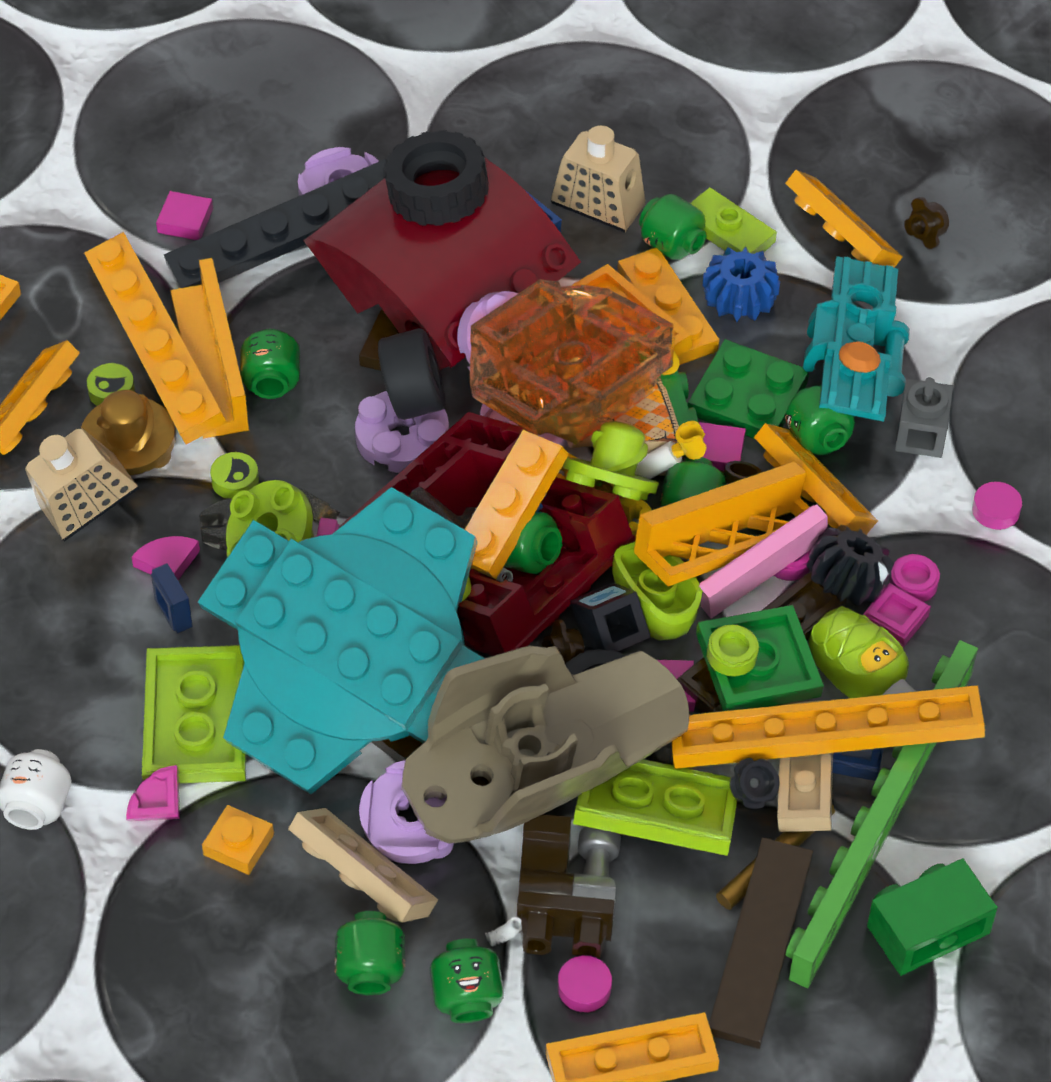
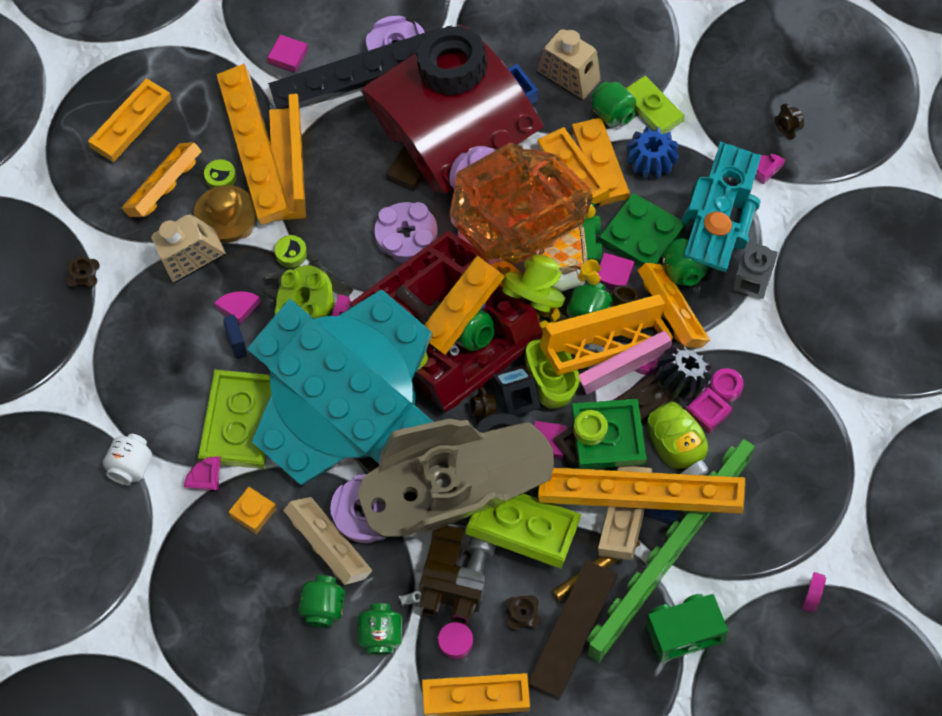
camera: 10 degrees right, 10 degrees up
green head [240,329,300,399] -> none
black tyre [378,328,445,420] -> none
black plate [730,758,780,809] -> none
light orange plate [785,170,903,268] -> none
dark pink tile [972,482,1022,530] -> none
none -> dark brown plate [505,595,541,630]
none -> dark pink tile [755,154,785,184]

